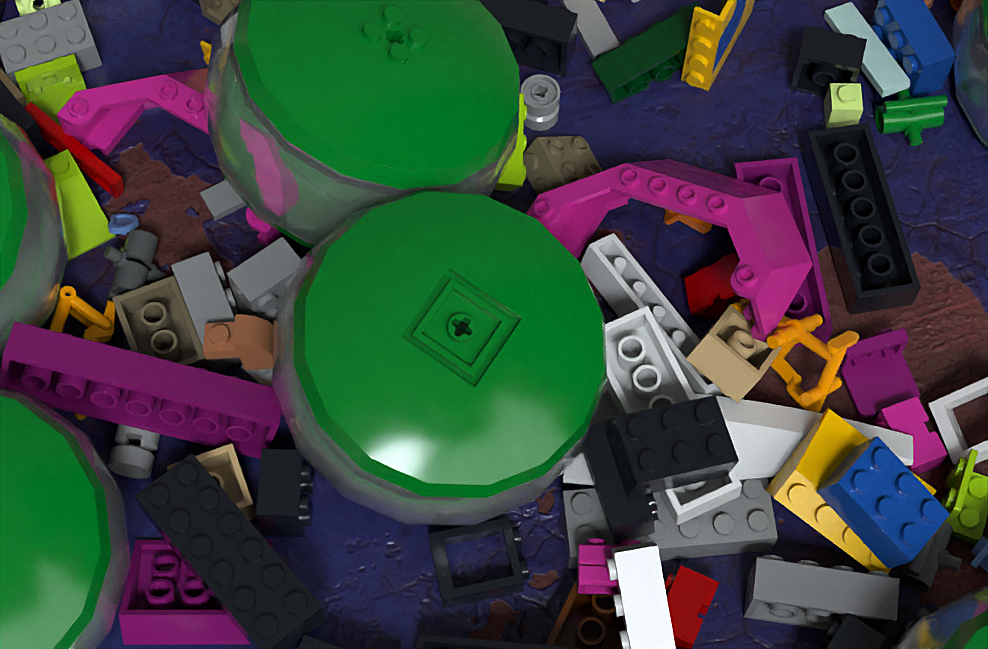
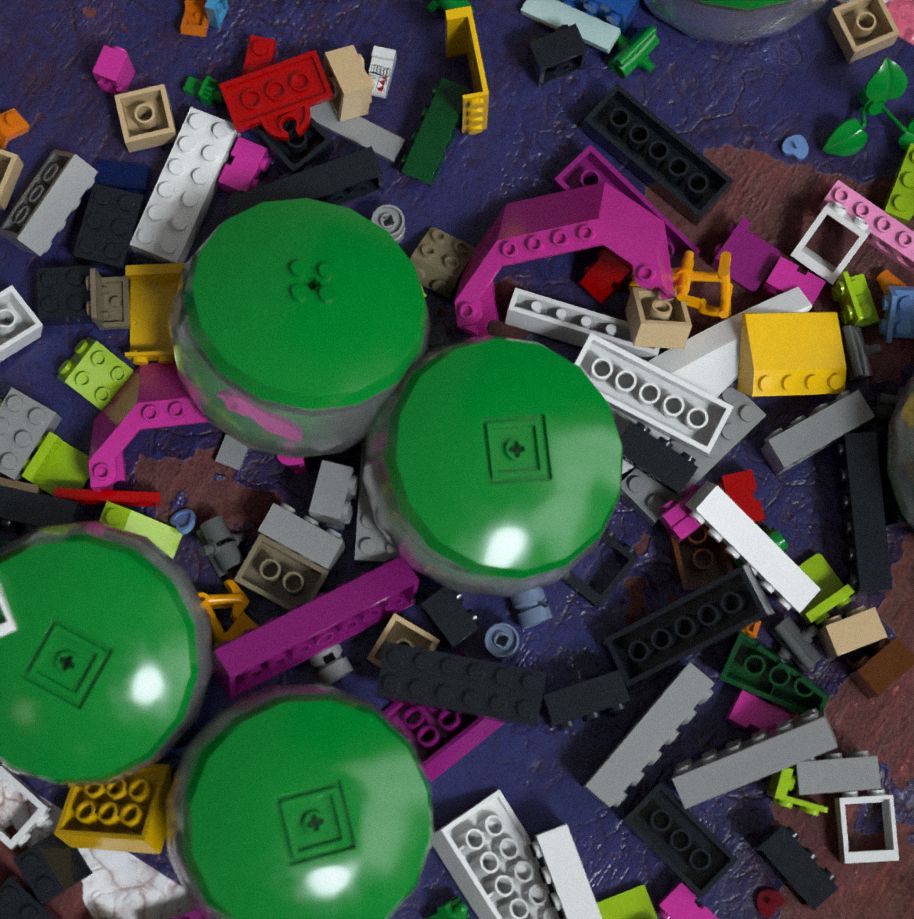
camera: 40 degrees left, 15 degrees up
nougat brick [203,314,280,370] -> none
black brick [606,395,739,499] -> none
blue brick [816,436,950,569] -> none
yellowish green brick [824,83,863,129] -> none
none -> lime bracket [56,337,134,410]
none -> sand blue wheel [484,623,519,660]
none -> sand blue wheel [509,583,553,629]

